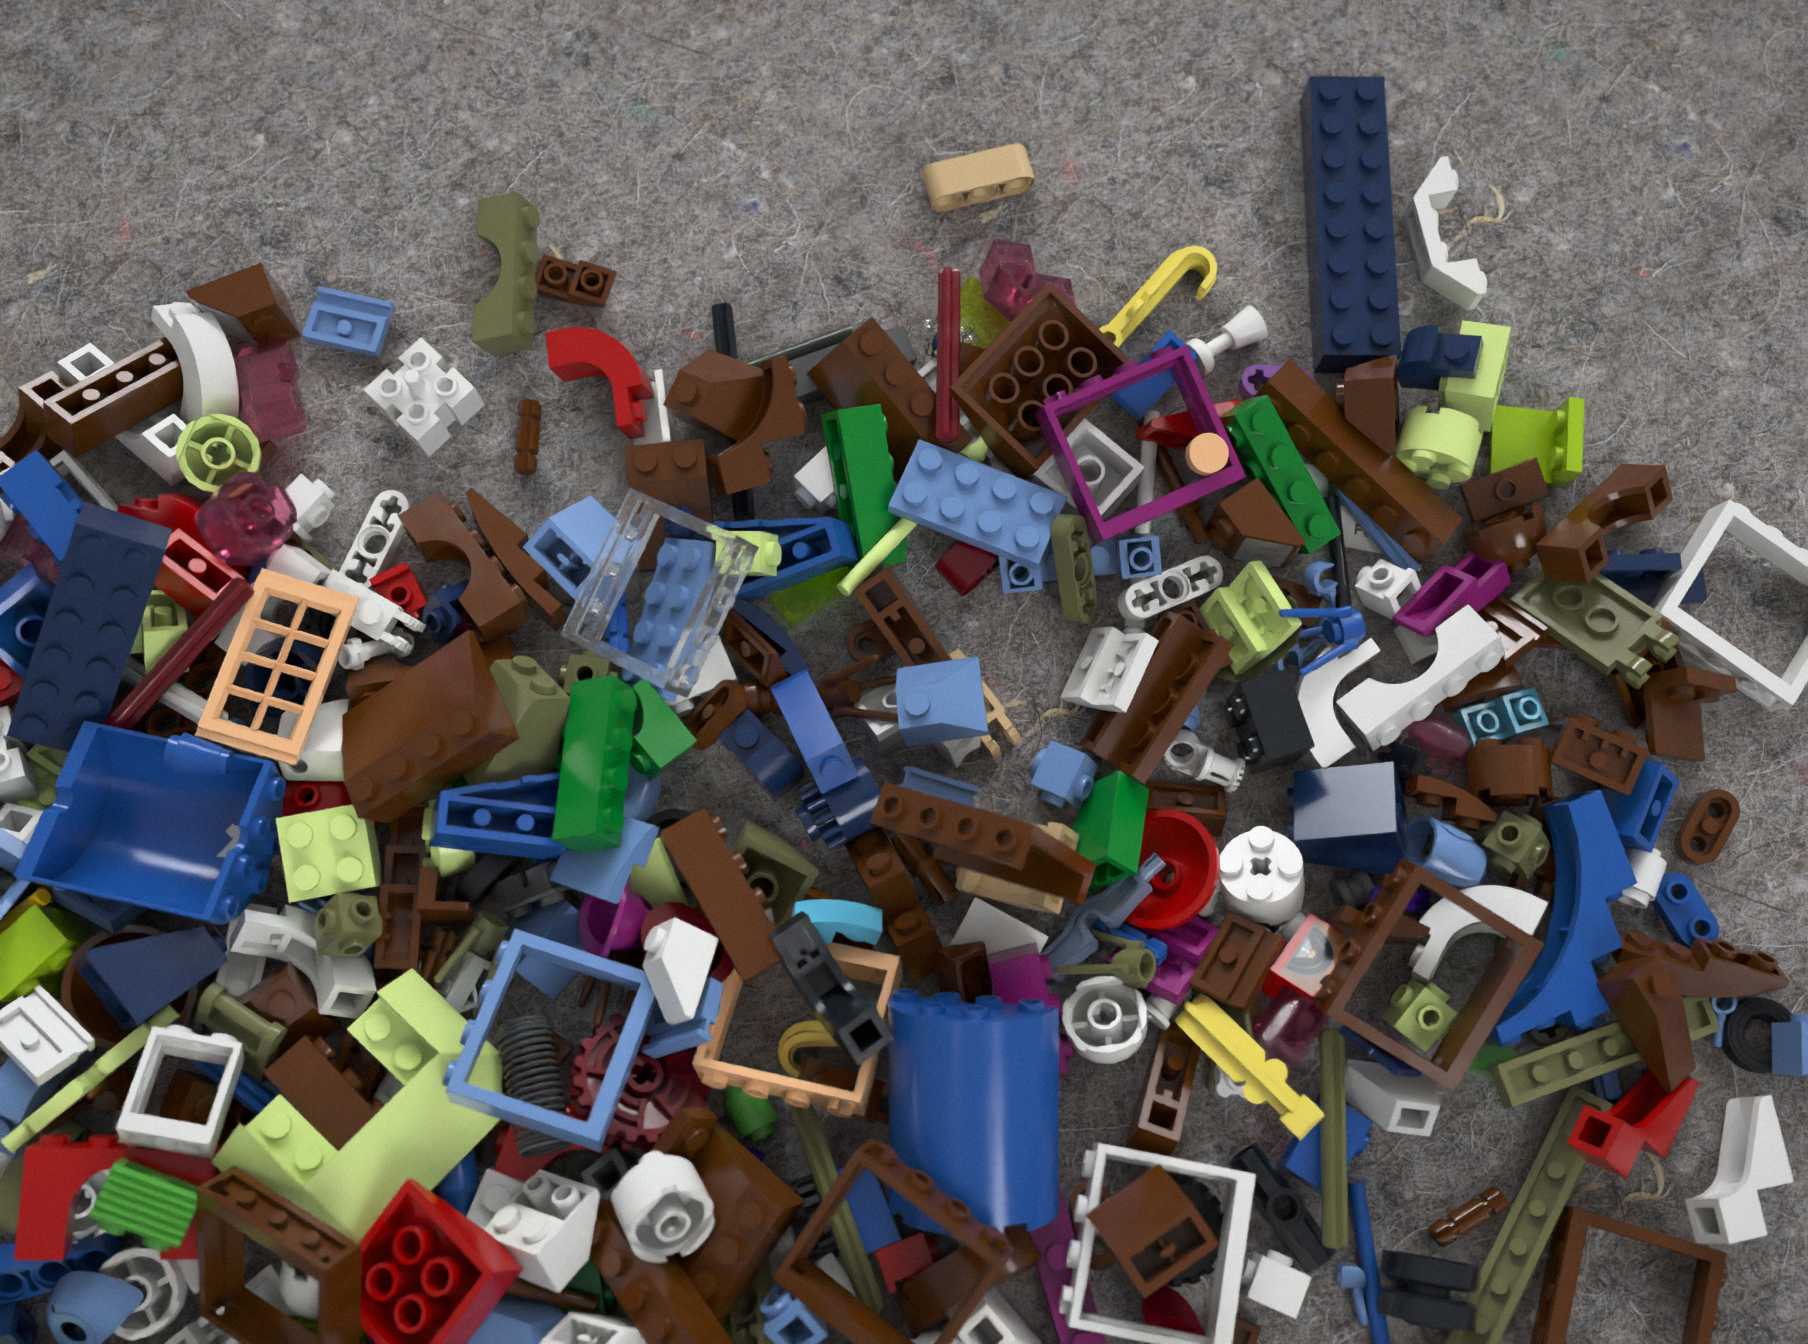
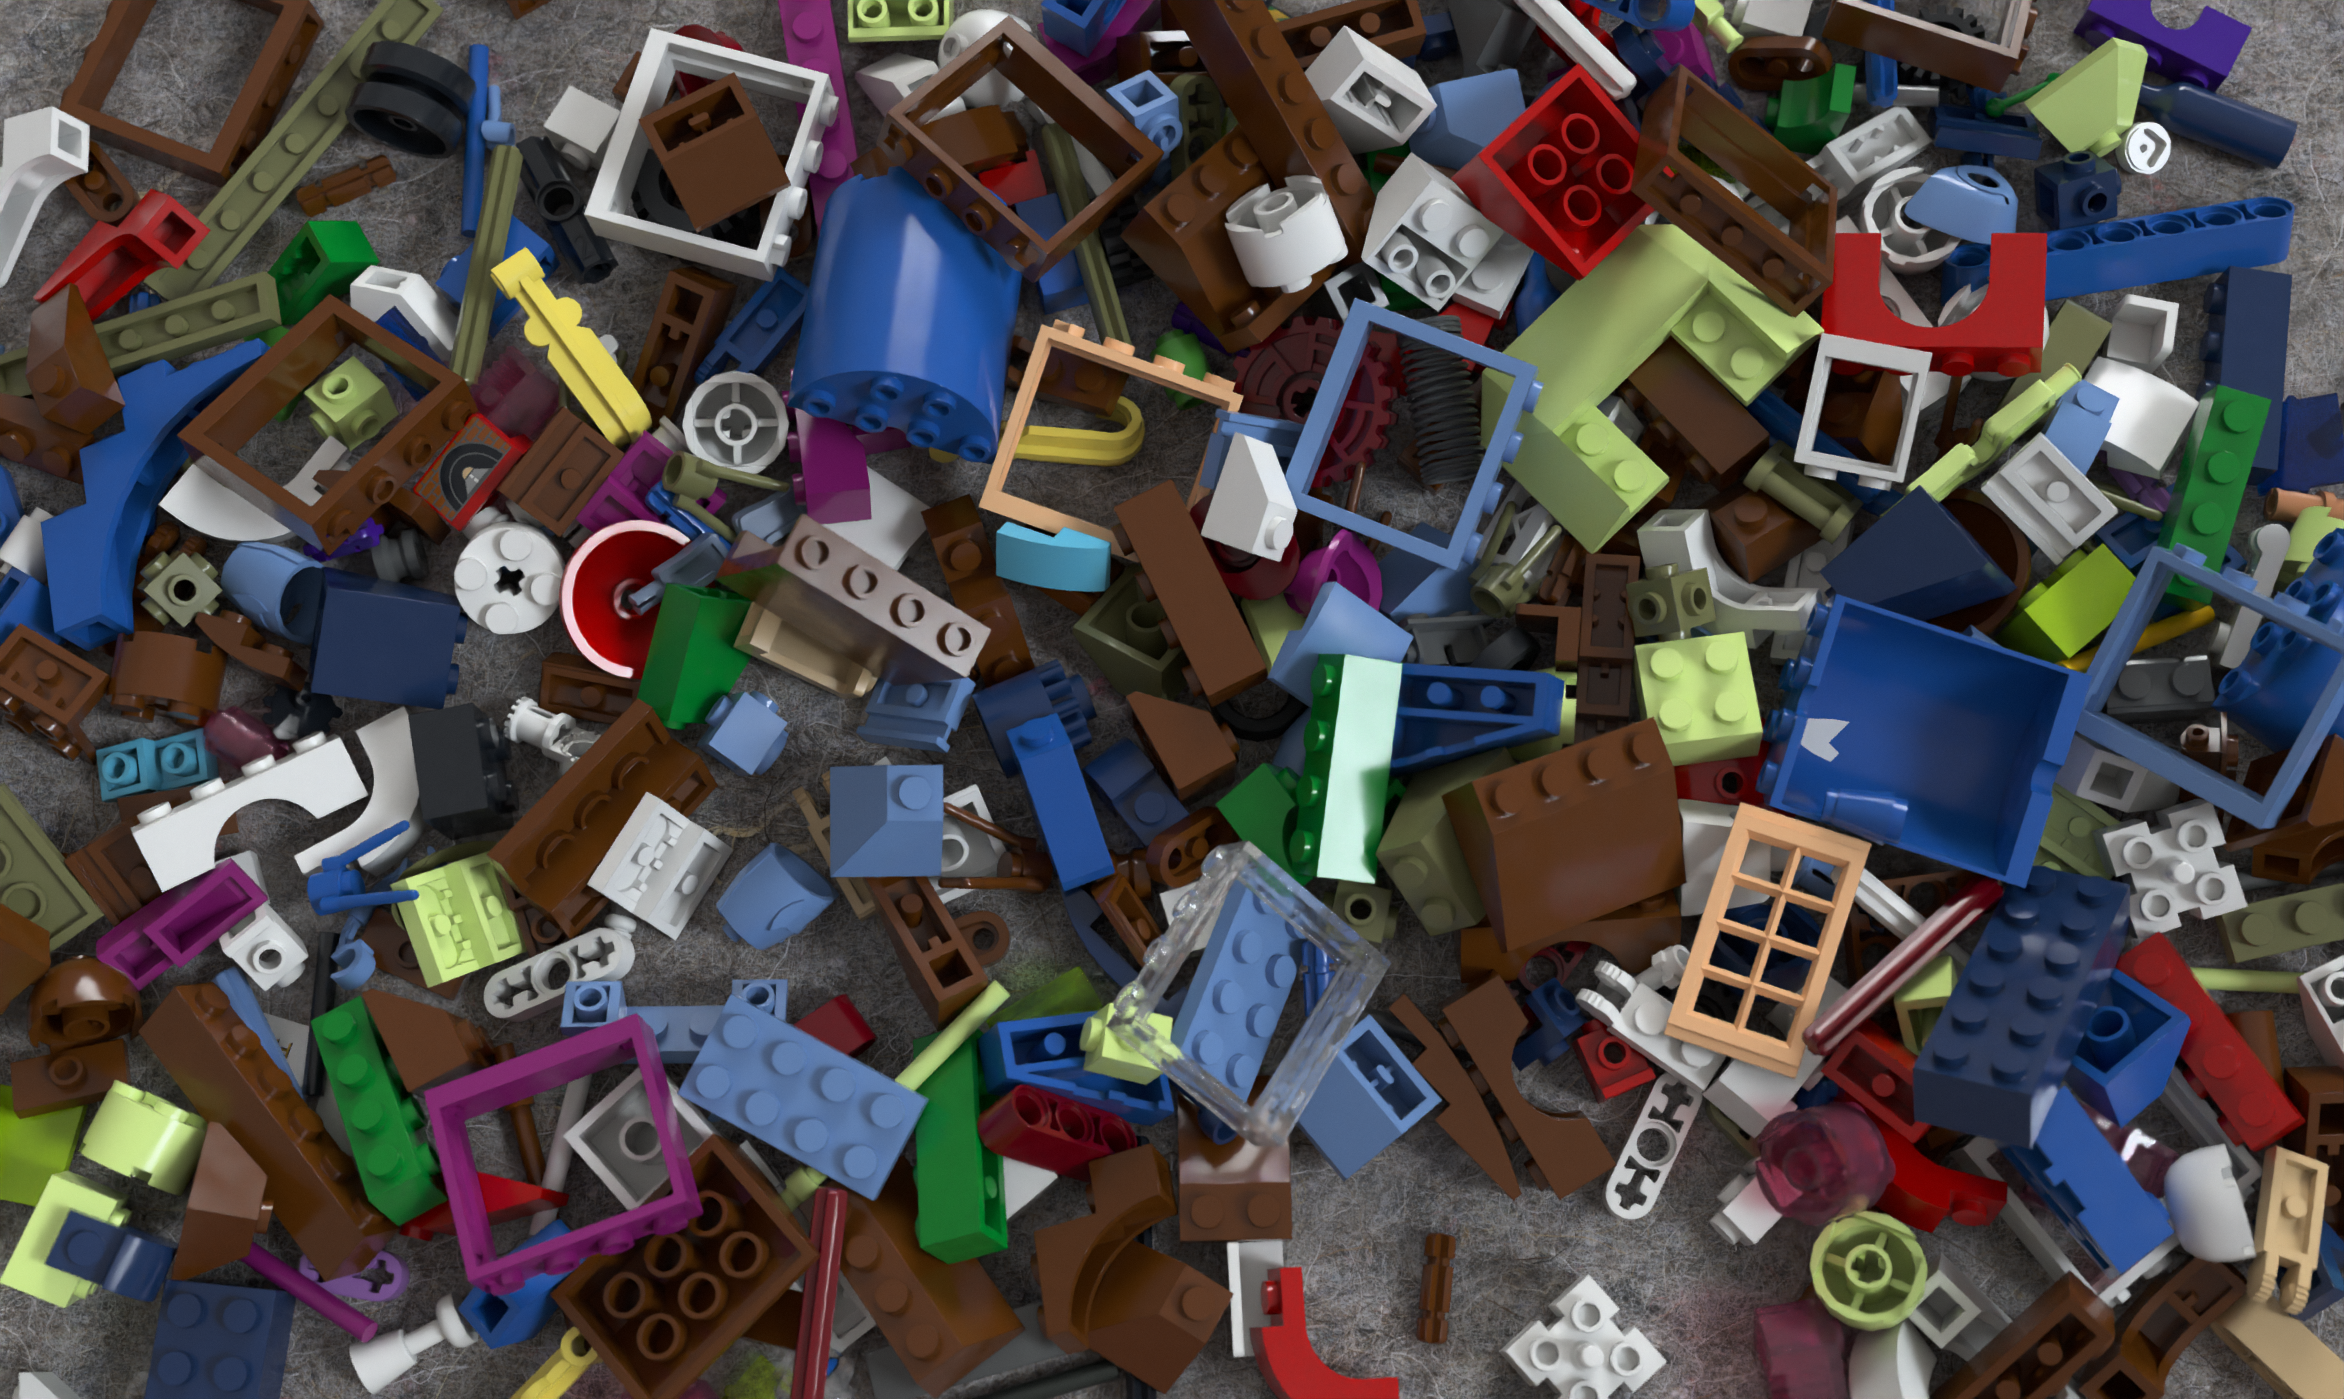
camera: 170 degrees left, 0 degrees up
bright green brick [89,1158,199,1251] -> none
black arch [766,911,894,1065] -> none
reddish brown slope [934,941,992,1004] -> none
olive beam [1051,514,1098,624] -> none
light nougat tile [1185,433,1229,475] -> none
none -> reddish brown plate [63,140,141,228]
none -> magenta bar [238,1241,378,1343]
none -> green arch [267,221,380,325]
none -> blue hinge [693,266,809,385]
none -> medium blue helmet [716,843,839,950]
none -> dark red beam [977,1084,1137,1183]
none -> reddish brown slope [1126,691,1240,808]

